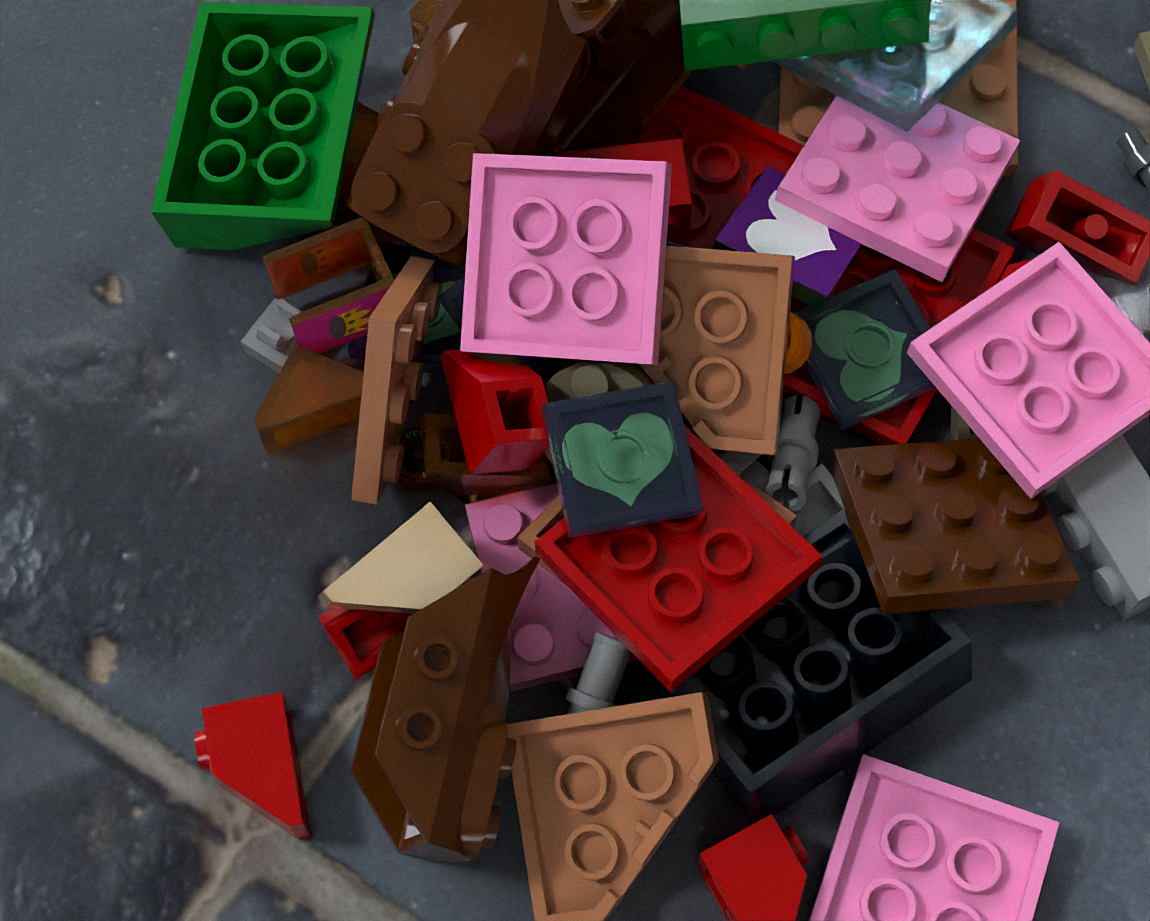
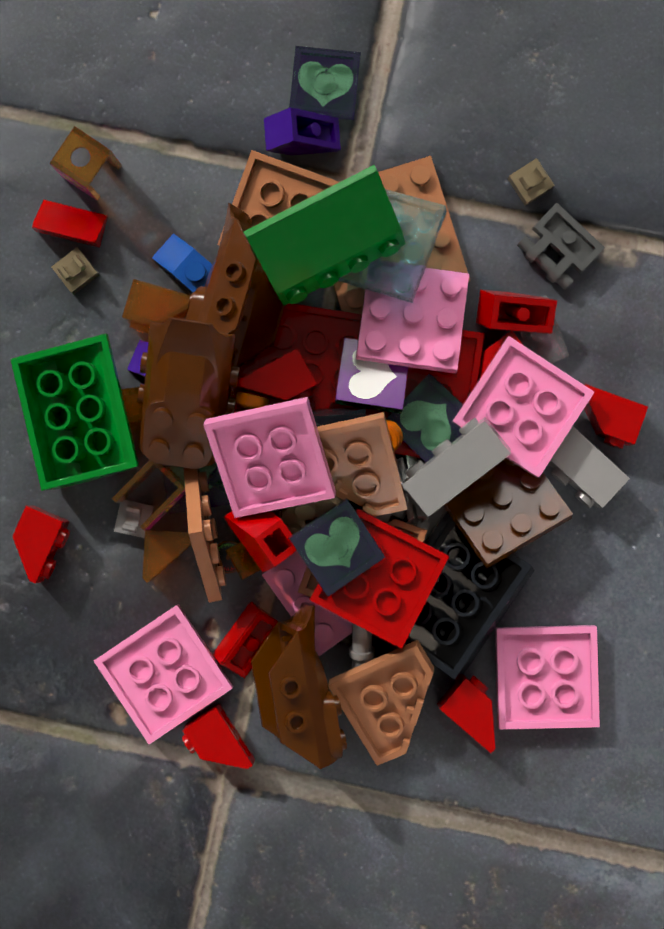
camera: 20 degrees left, 20 degrees up
tan slope [318,502,483,614] -> none
none -> red slope [12,505,70,584]
none -> bright pink plate [94,604,233,744]
none -> light grey brick [402,417,511,517]

